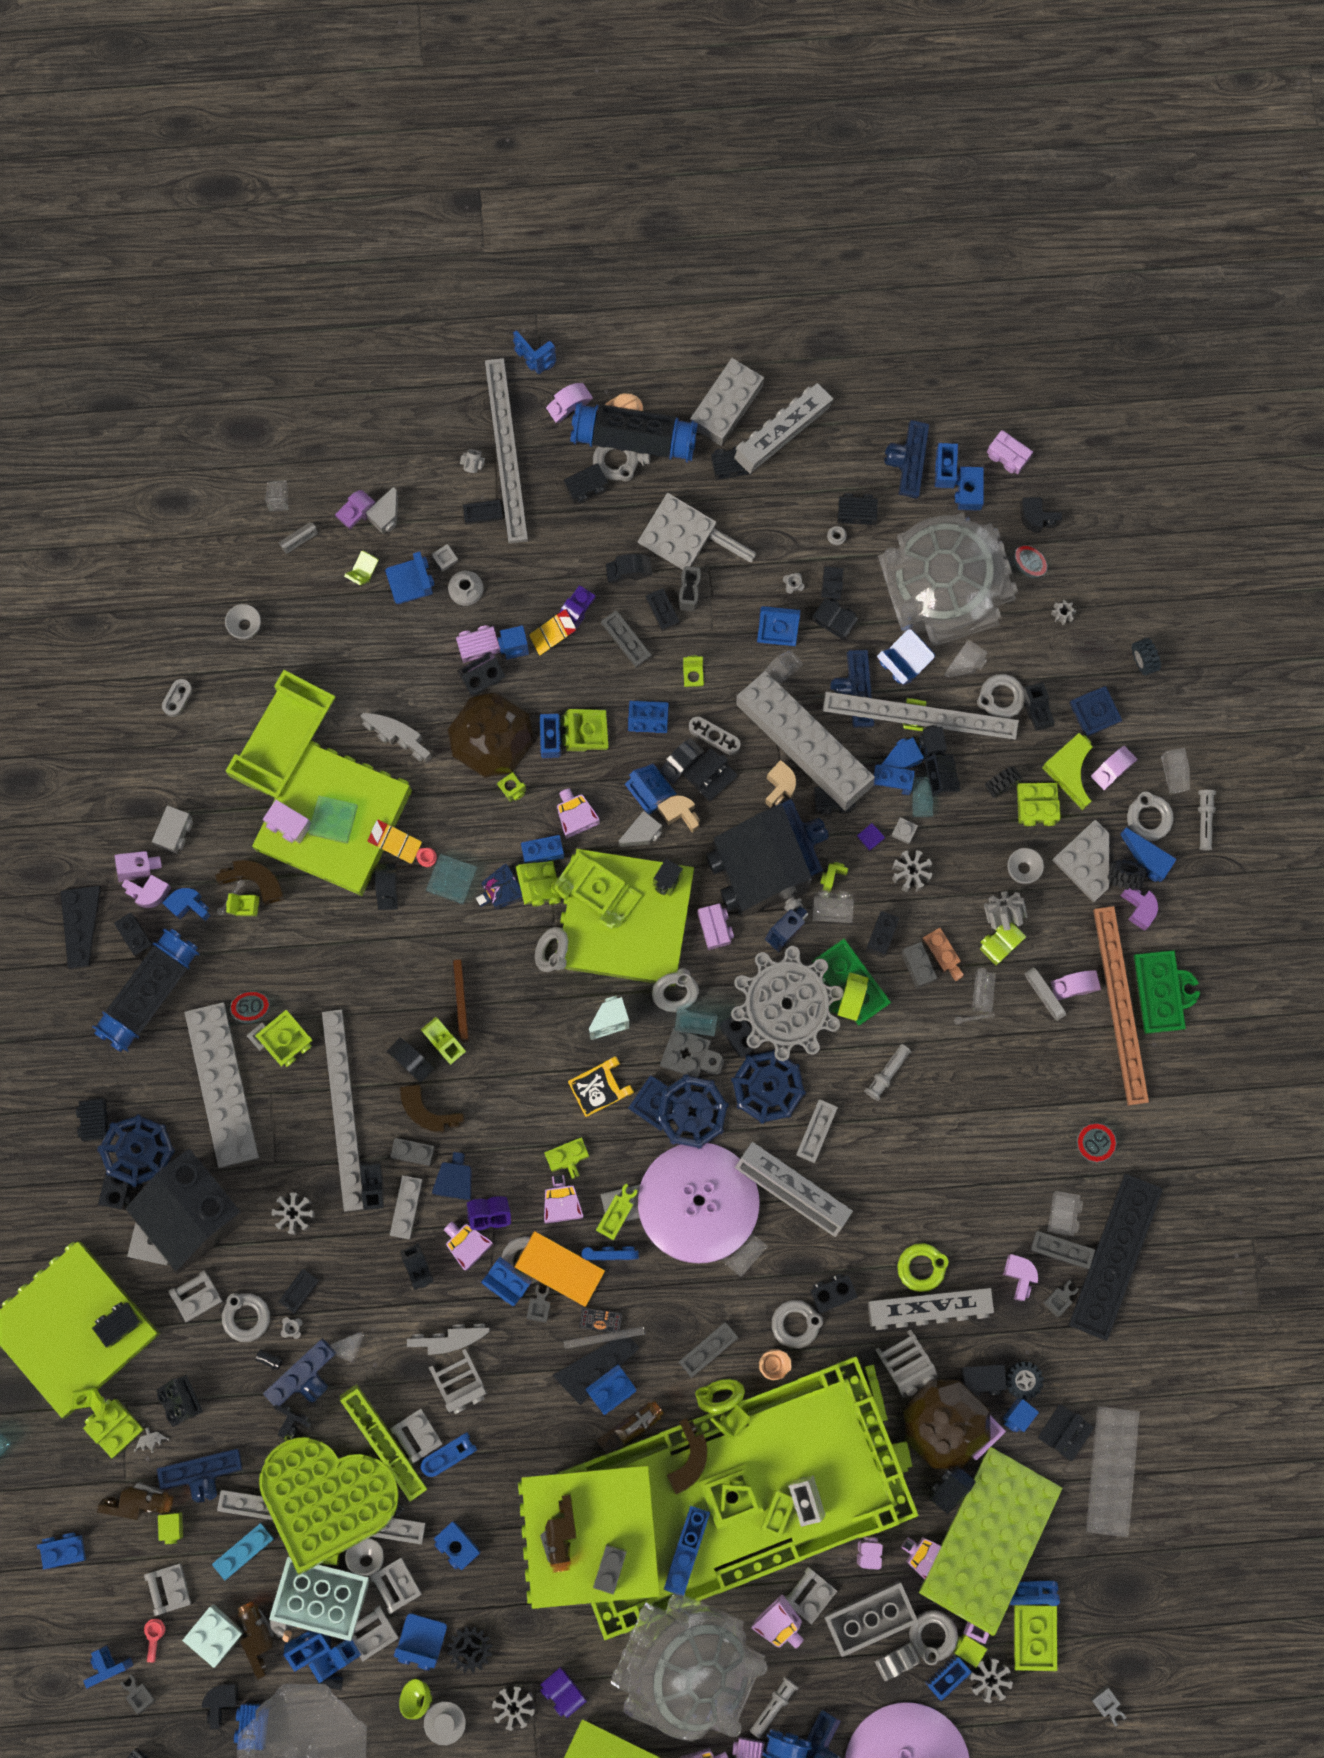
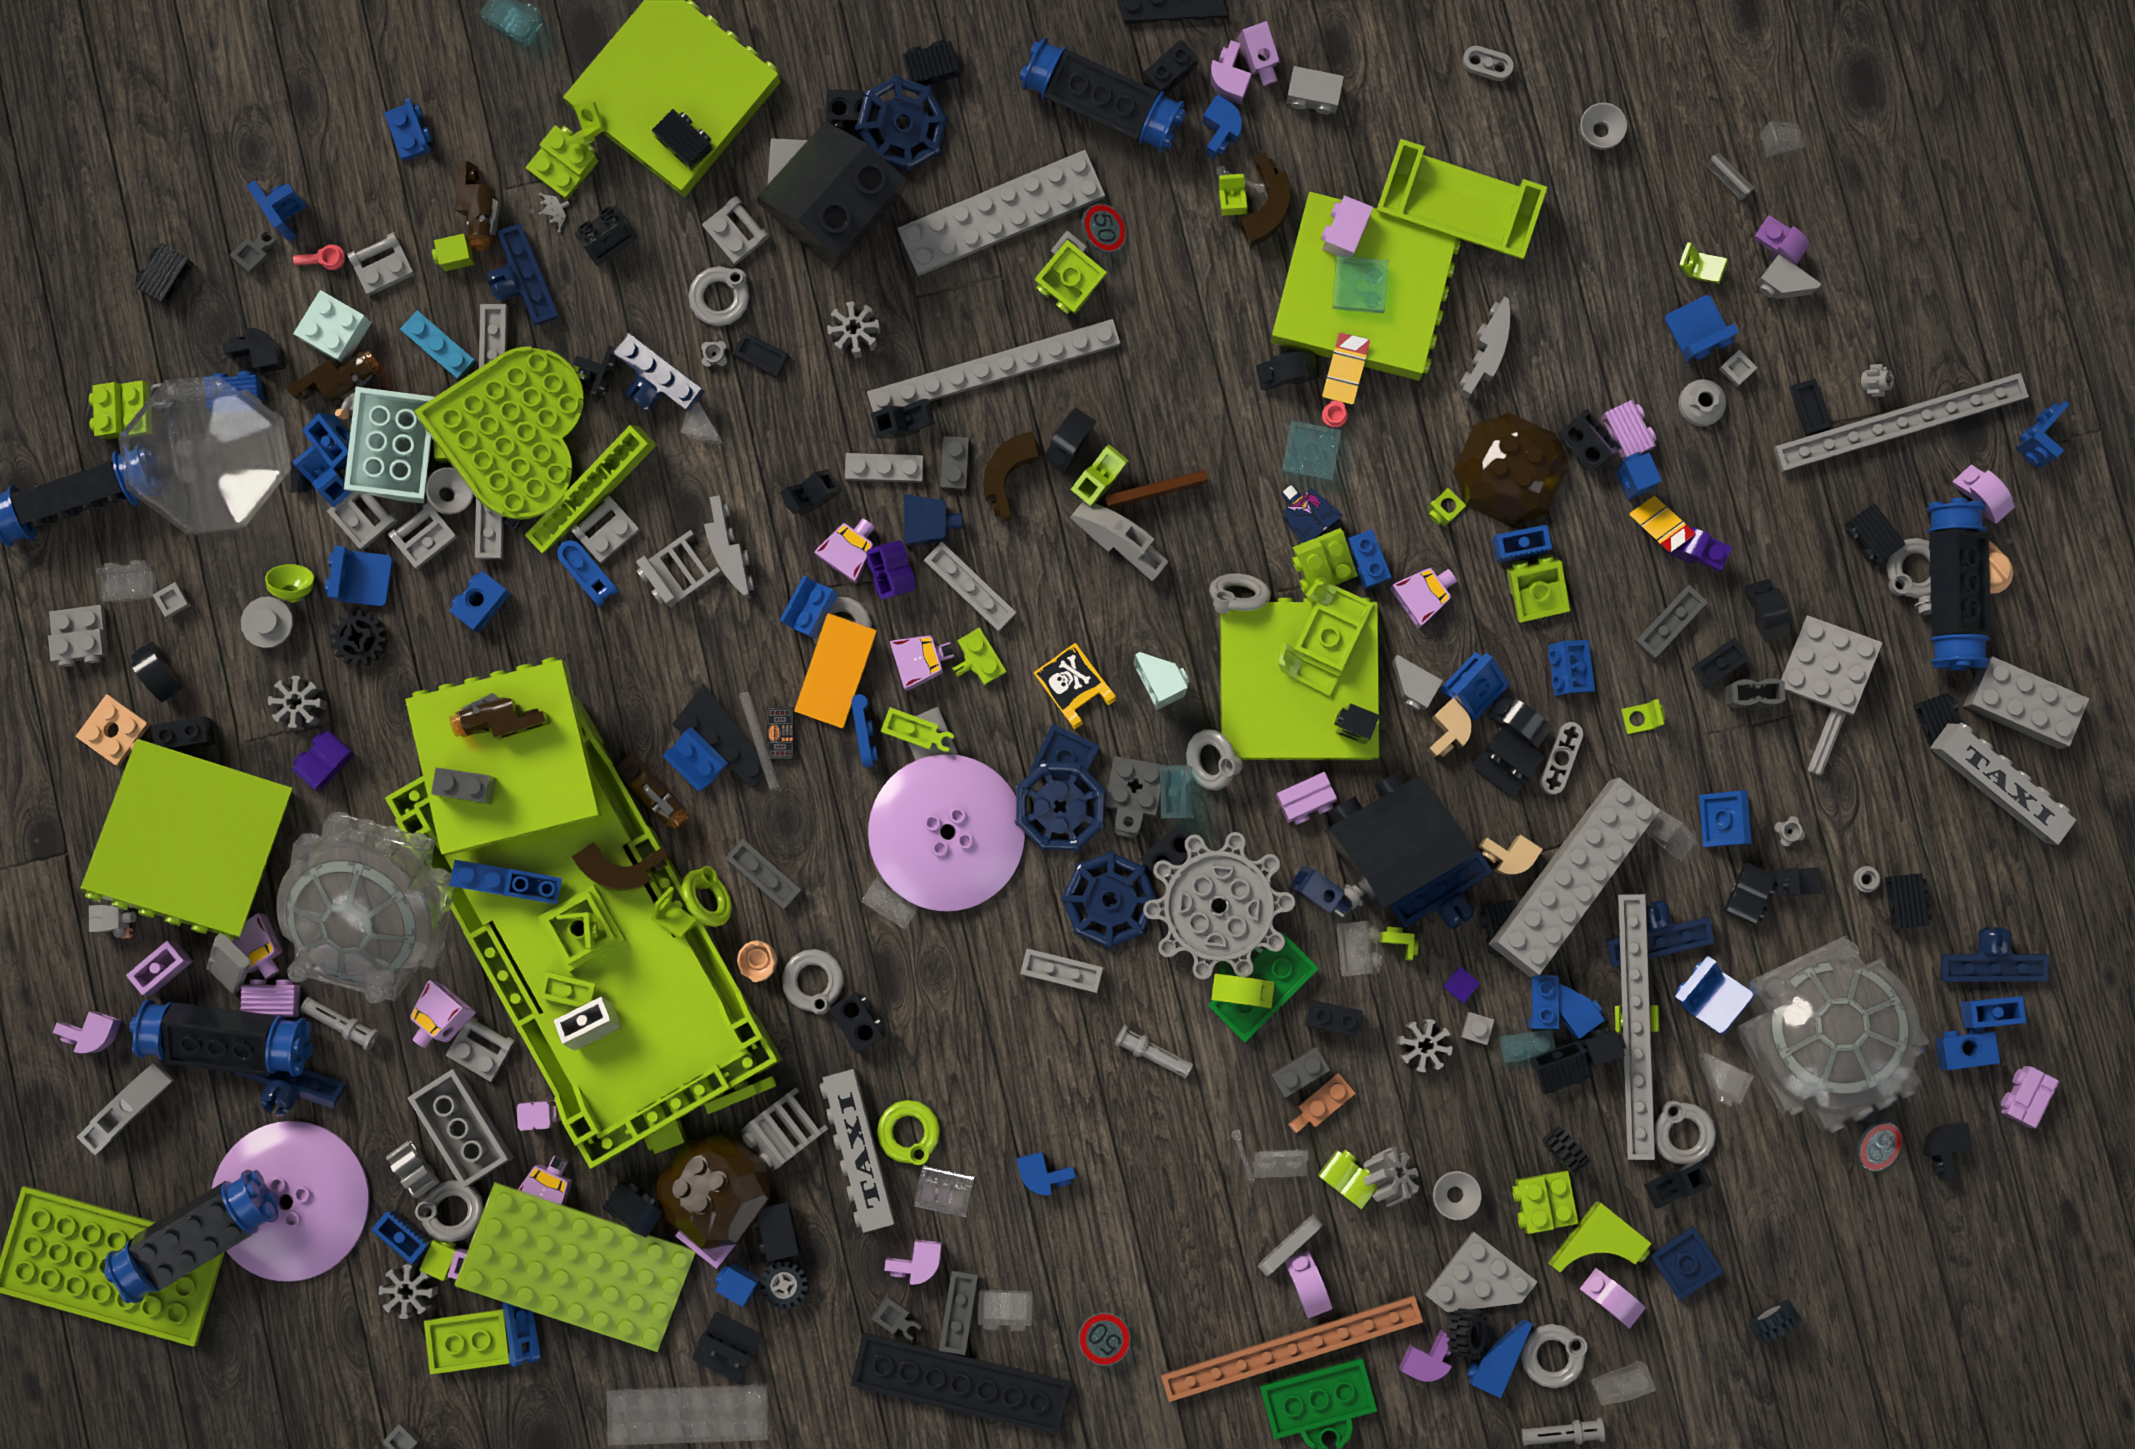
camera: 85 degrees right, 5 degrees up
black pin [255,1349,283,1371] -> none
dark grey plate [526,1285,550,1323] -> none
light grey brick [735,1142,853,1237] -> none
light grey gear [1051,599,1076,625] -> none
none -> clear brick [914,1166,974,1218]
none -> light grey plate [924,542,1017,632]
none -> blue brick [1017,1151,1076,1195]
none -> light grey slope [1070,501,1169,581]

